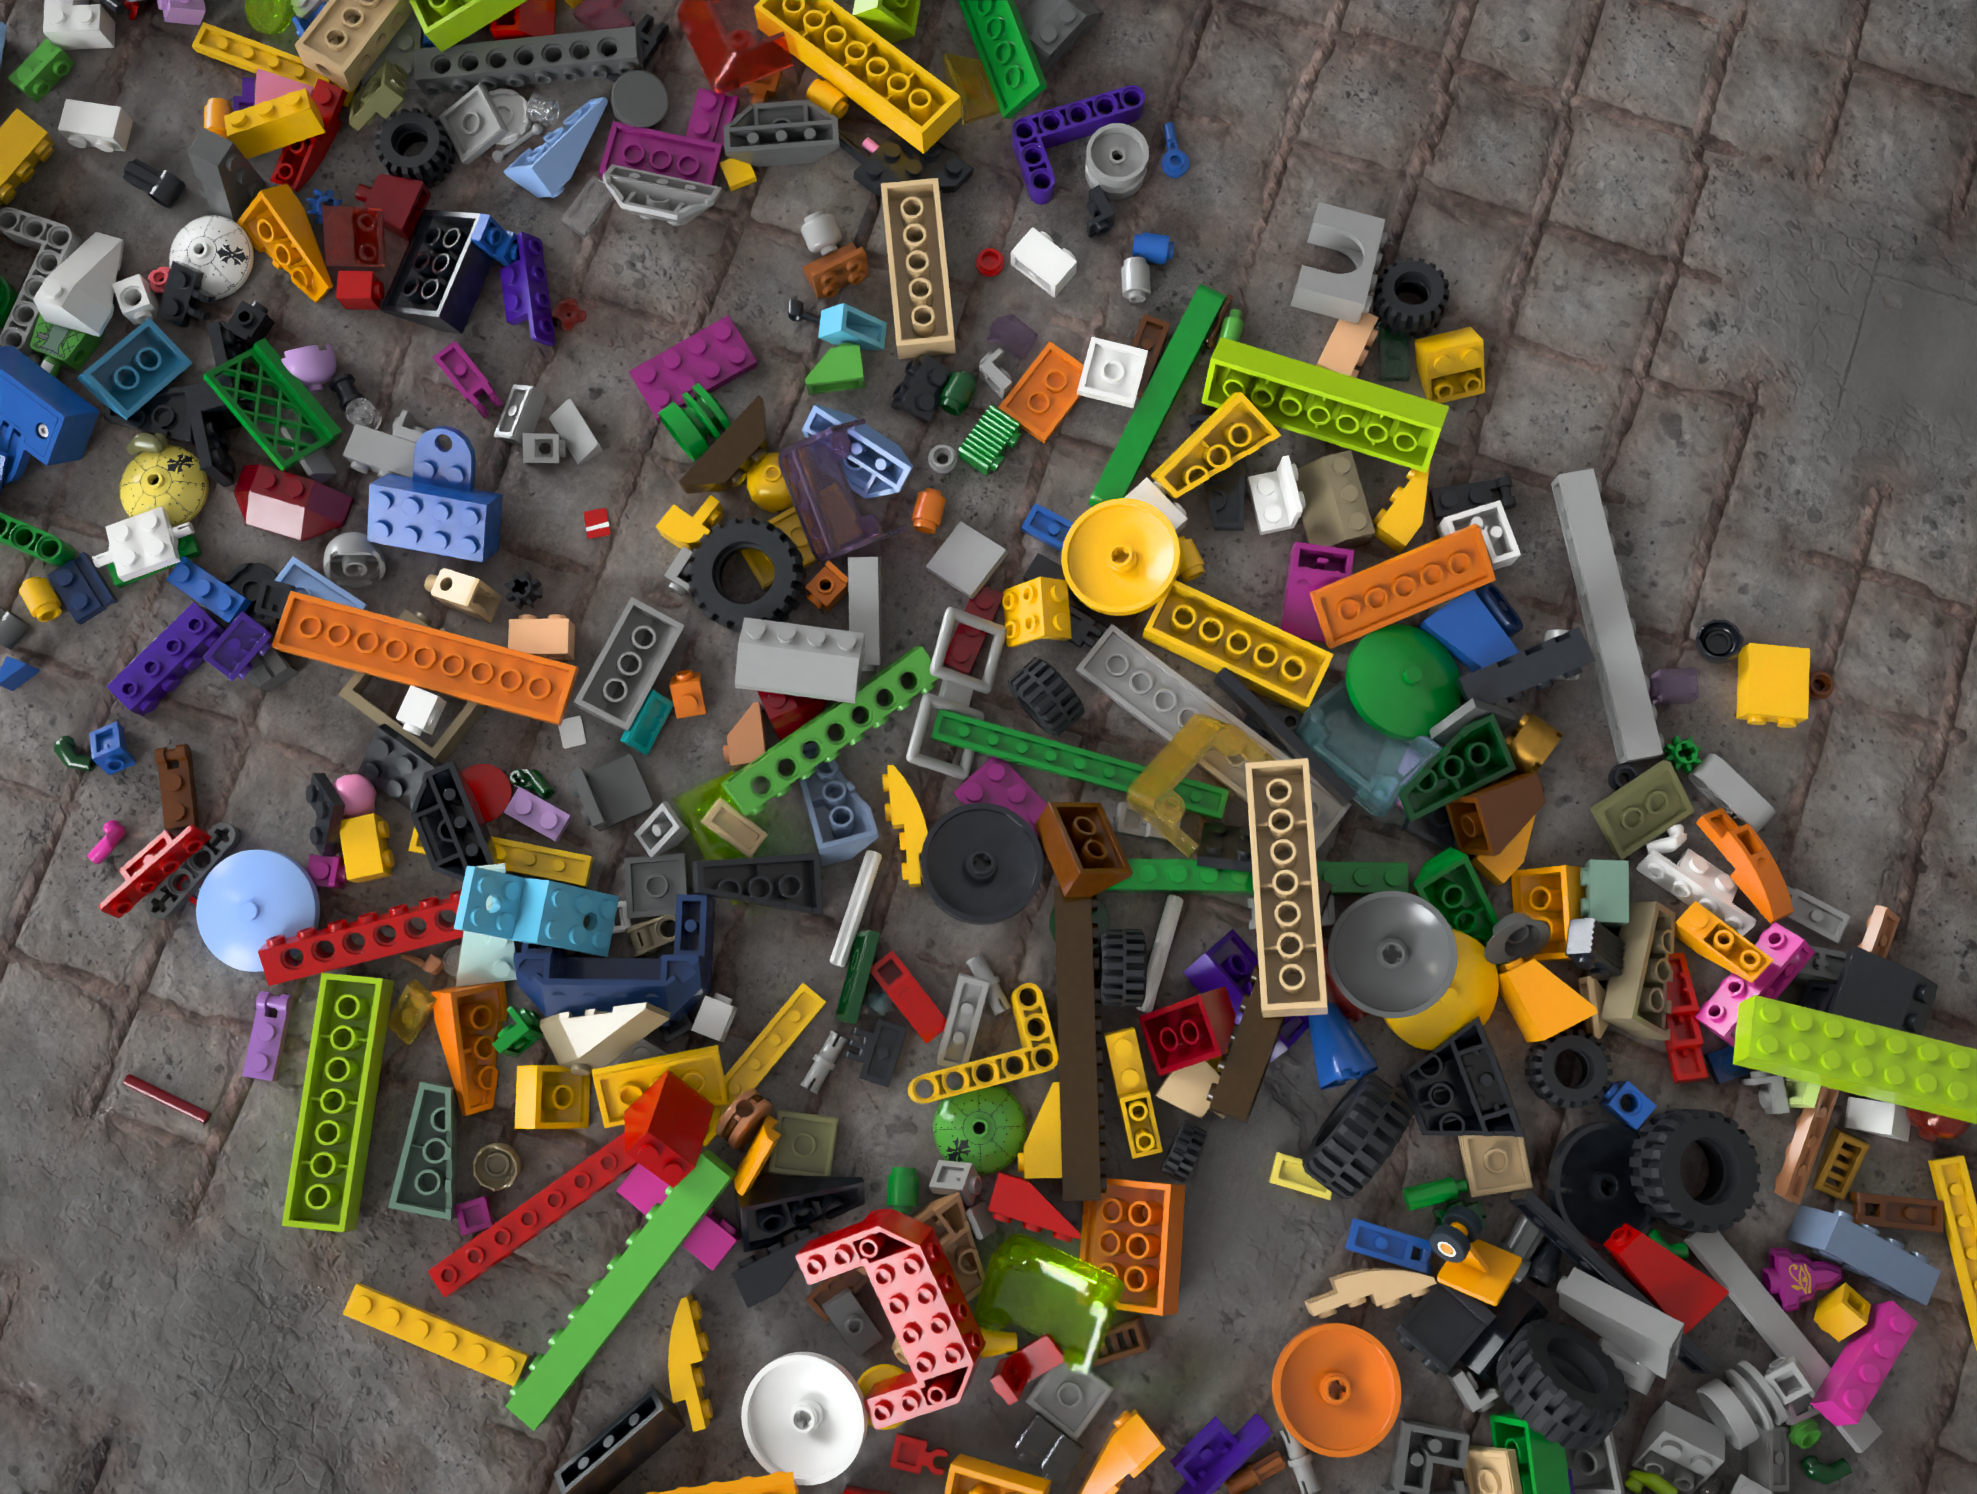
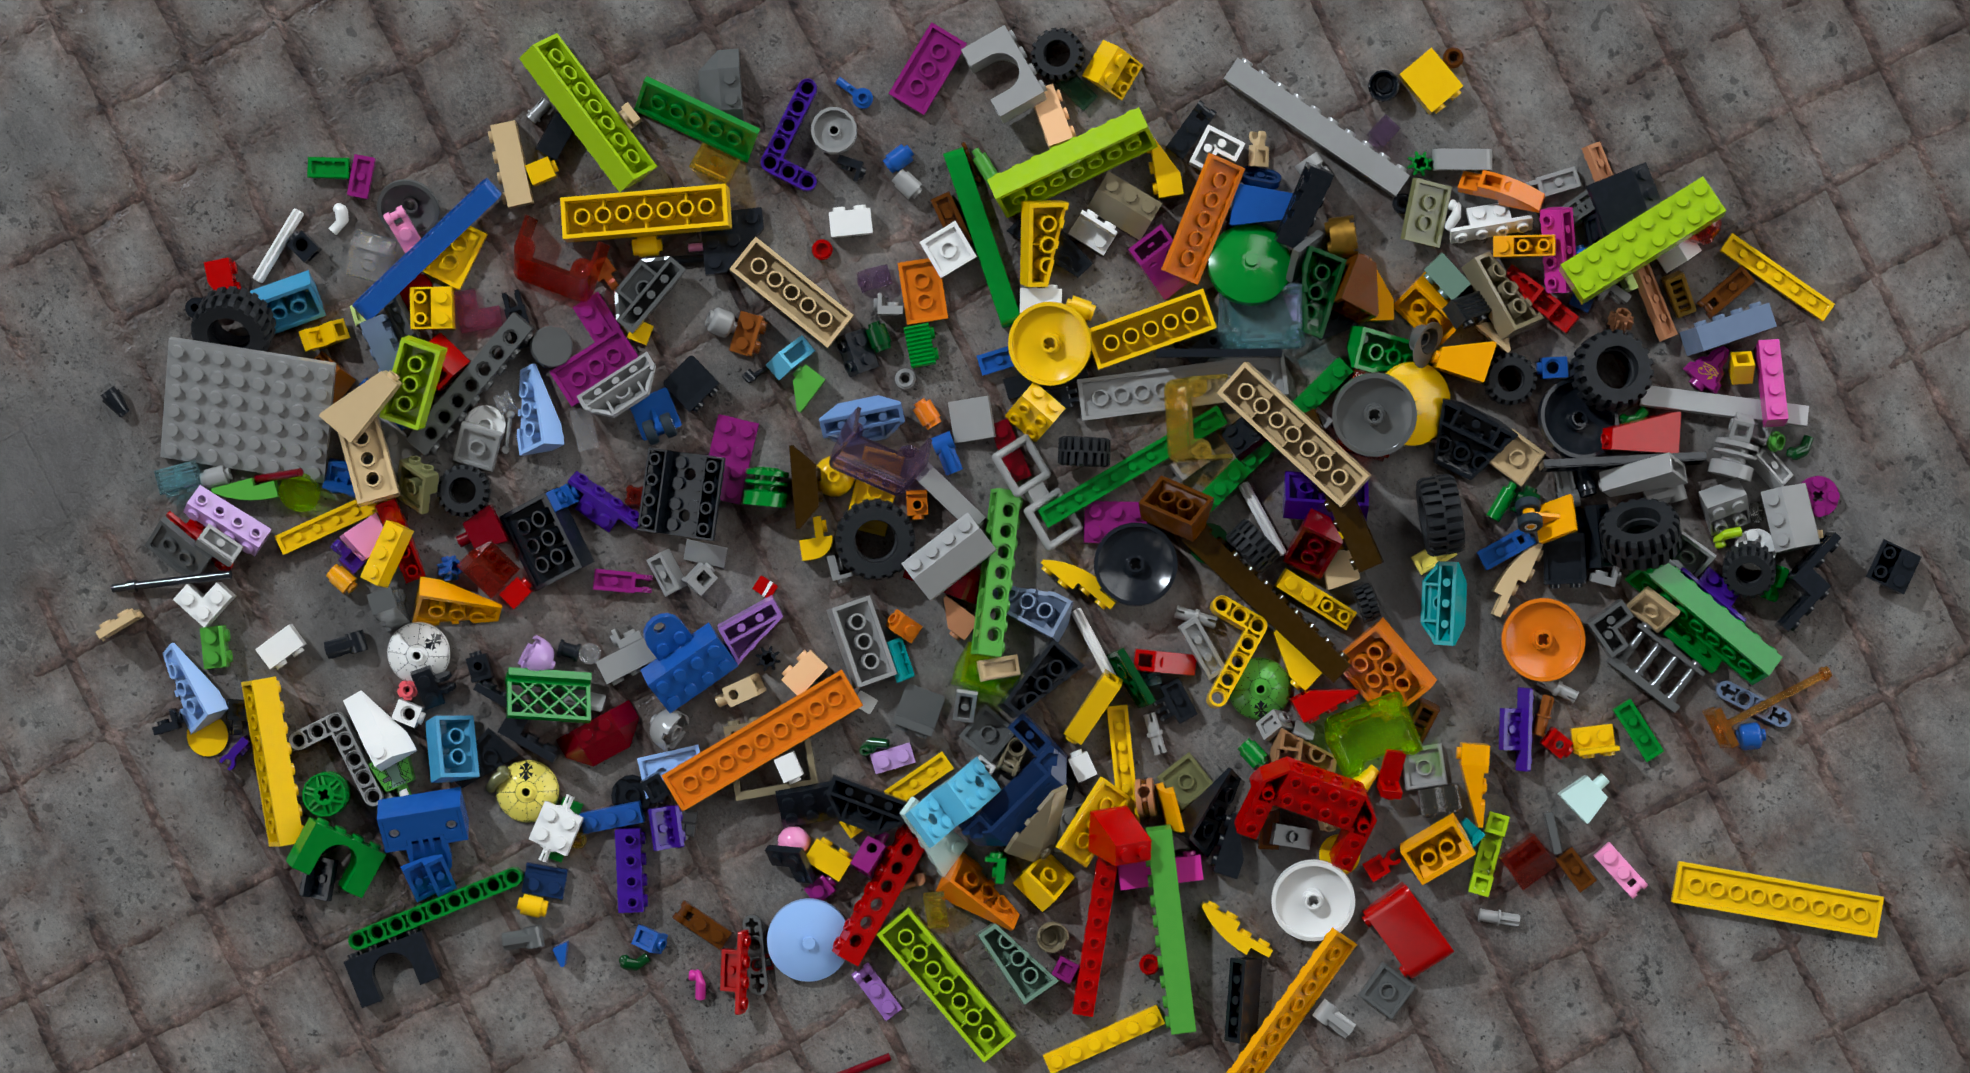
camera: 45 degrees left, 10 degrees up
red piece [461,764,512,823] -> none
blue cone [1308,999,1378,1090] -> none
none -> clear yellow hinge [572,832,587,849]
none -> blue plate [630,387,682,445]
none -> black slope [637,447,726,541]
none -> black bracket [663,356,721,413]
none -> medium lavender wedge [717,595,783,665]
none -> magenta torso [850,832,890,879]
none -> magenta plate [888,22,967,115]
none -> blue piece [930,431,963,476]
none -> yellow slope [1064,669,1123,745]
none -> red plate [1139,954,1159,975]
none -> tan plate [1248,131,1269,168]
none -> teal wedge [1420,561,1467,646]
none -> nougat gear [1607,308,1634,333]

